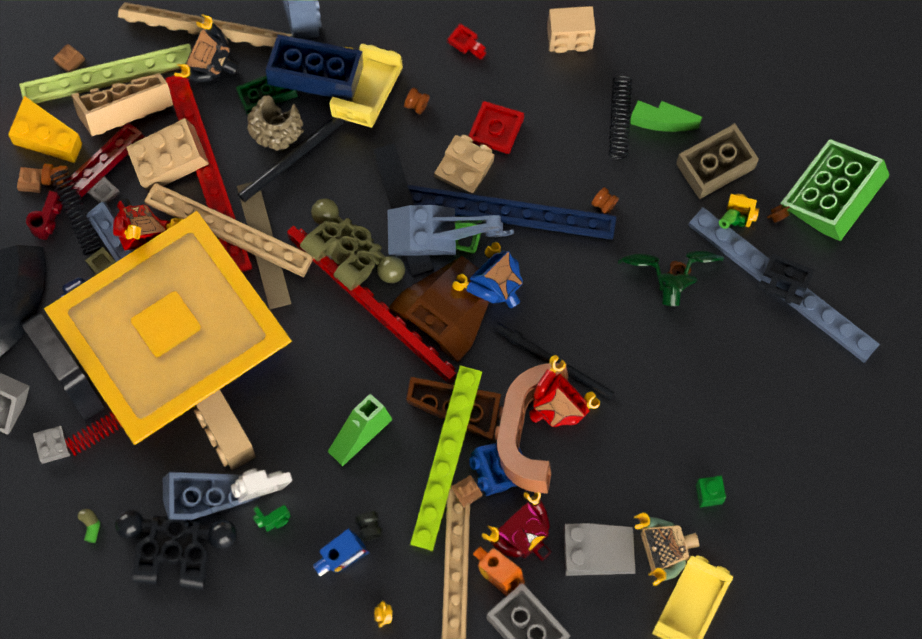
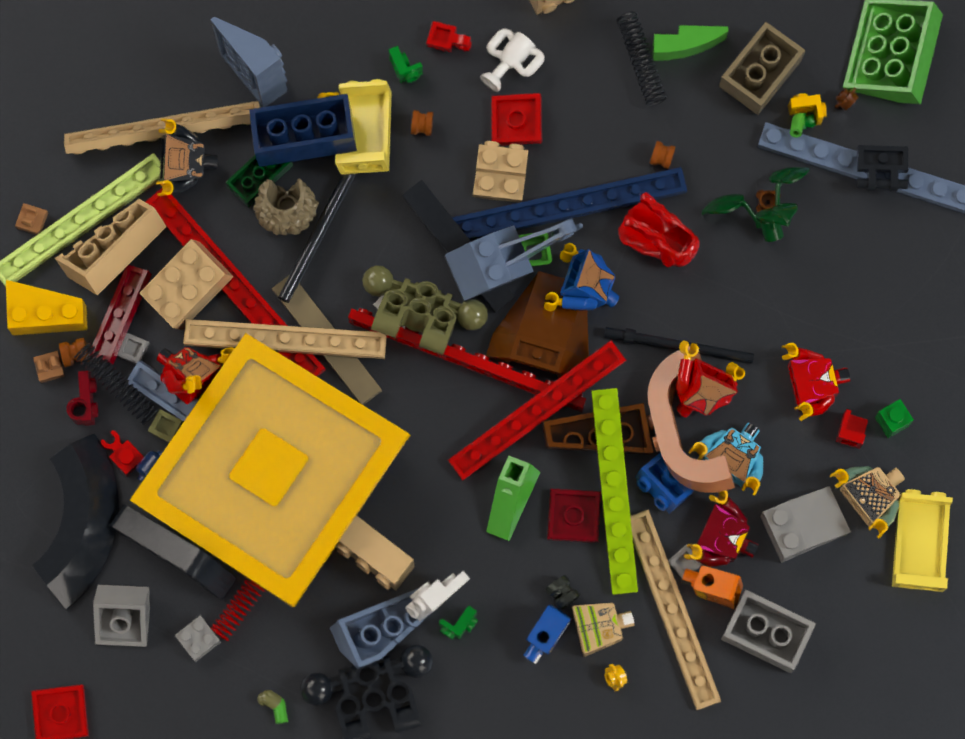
camera: 20 degrees left, 5 degrees up
medium nougat tile [451,475,483,508] -> none
none -> red plate [101,430,144,476]
none -> green bracket [389,46,423,83]
none -> red tile [448,340,627,480]
none -> white piece [480,29,545,92]
none -> dark red tile [547,488,601,543]
none -> tan torso [572,603,635,657]
none -> red hair [618,192,700,267]
none -> light grey tile [668,544,703,578]
none -> torso [689,423,763,496]
none -> red torso [781,343,850,421]
none -> red panel [835,409,868,449]

